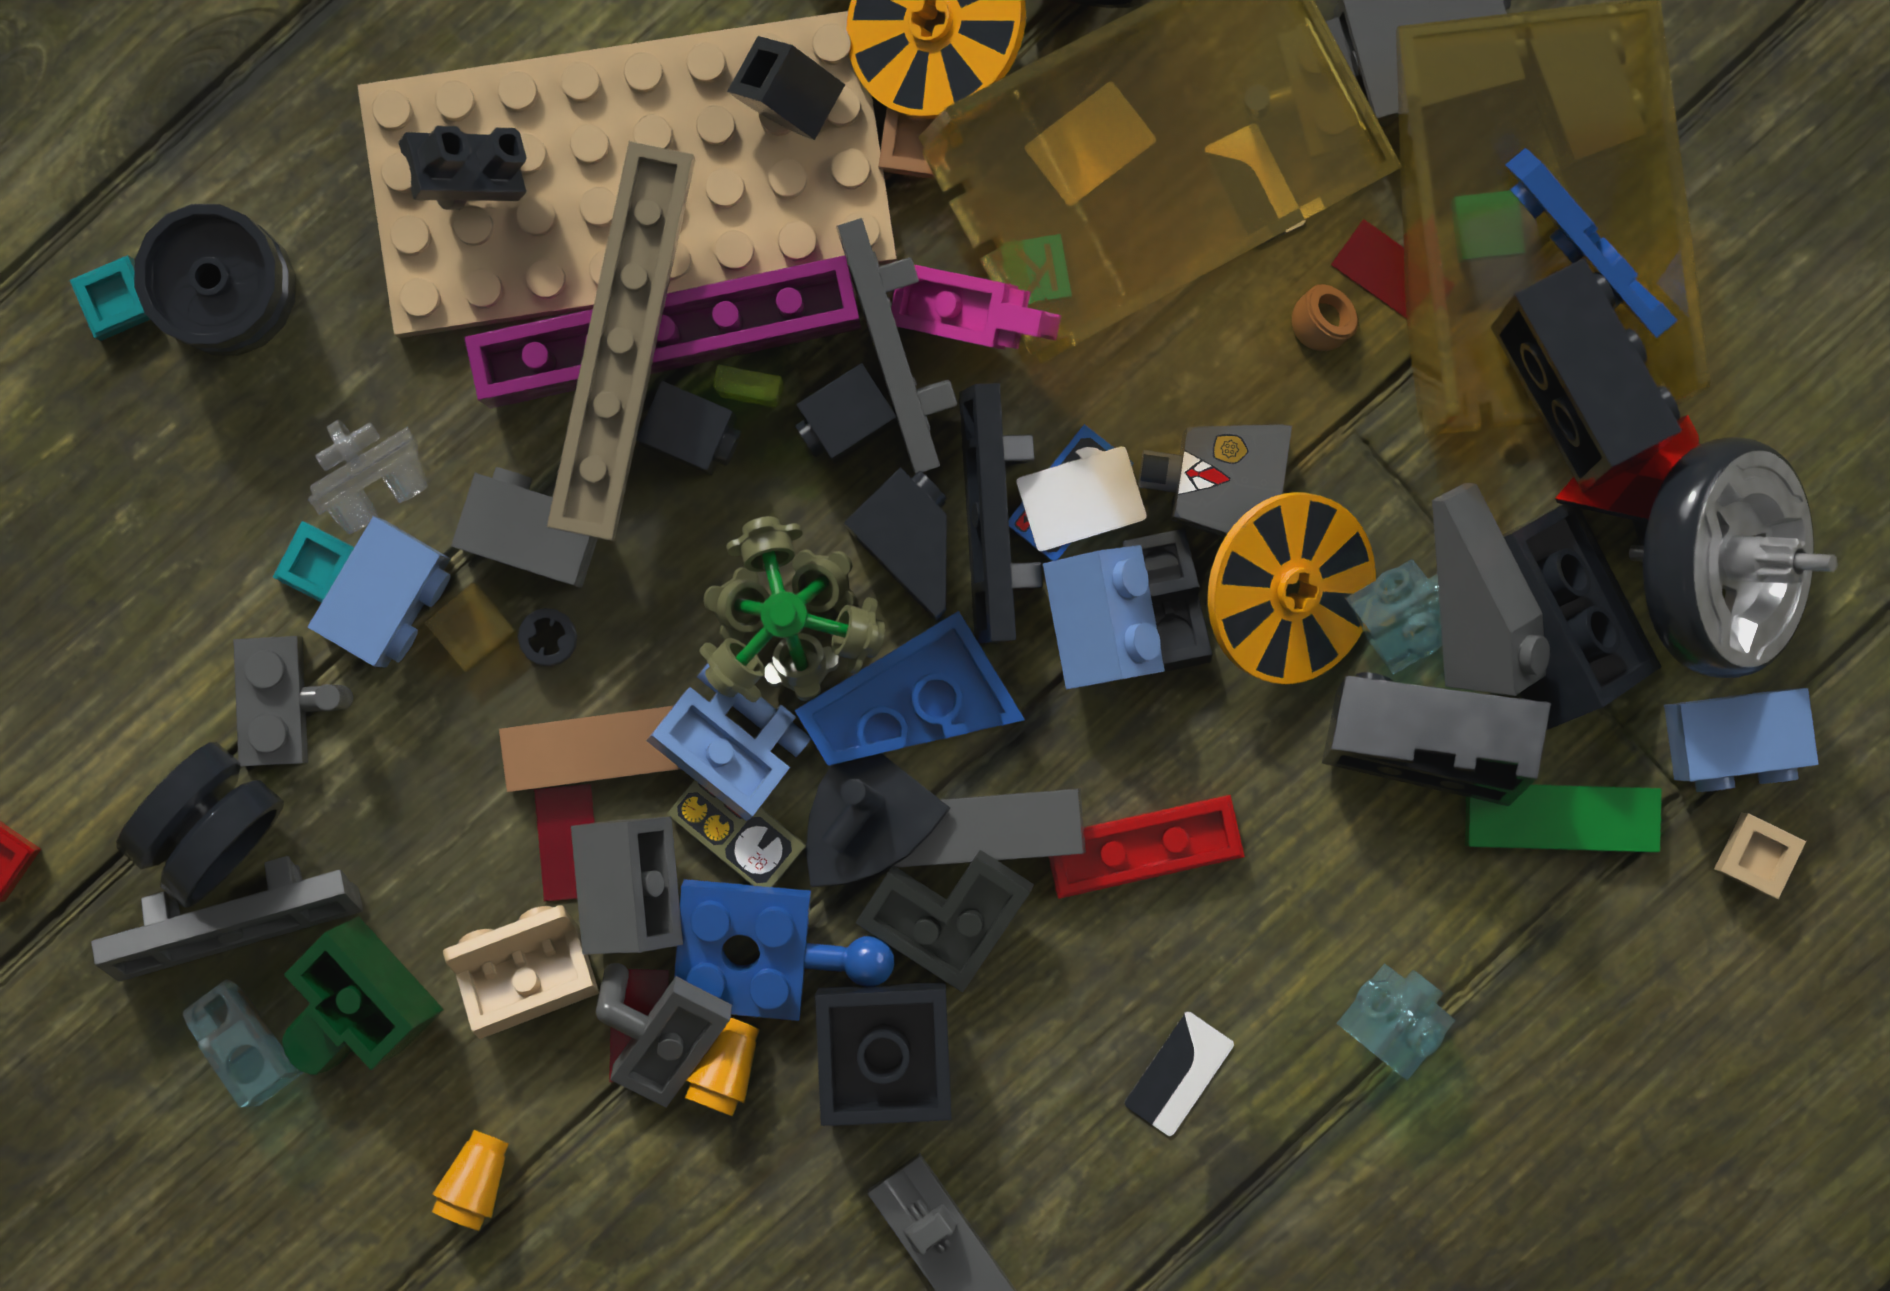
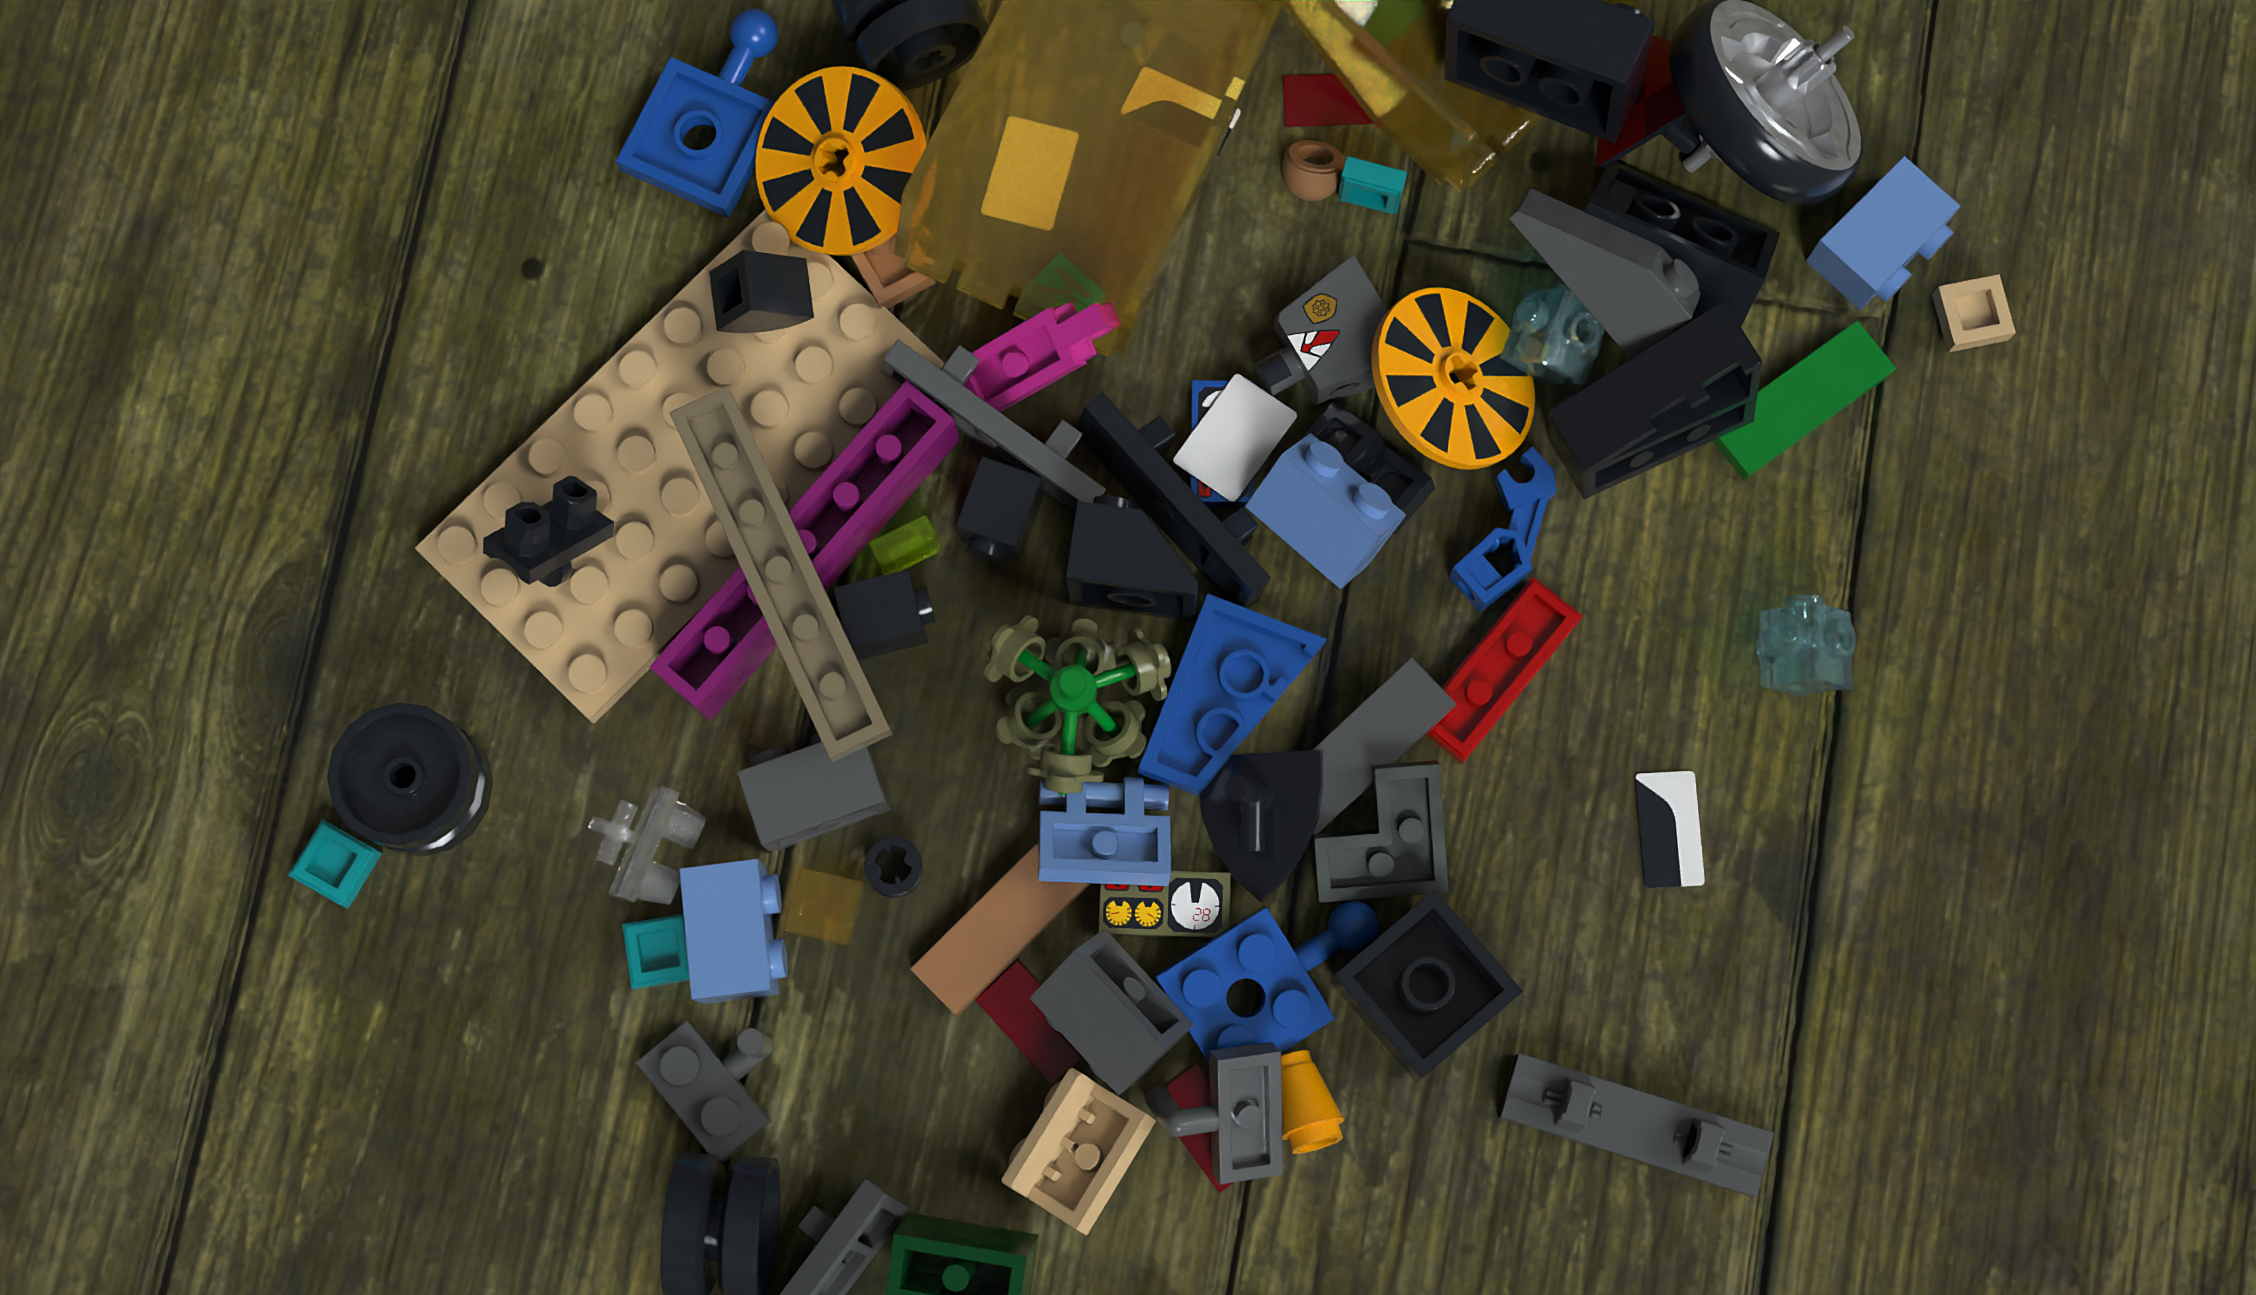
camera: 30 degrees left, 10 degrees down
none -> teal tile [1338,156,1407,215]
none -> blue piece [1449,446,1557,613]

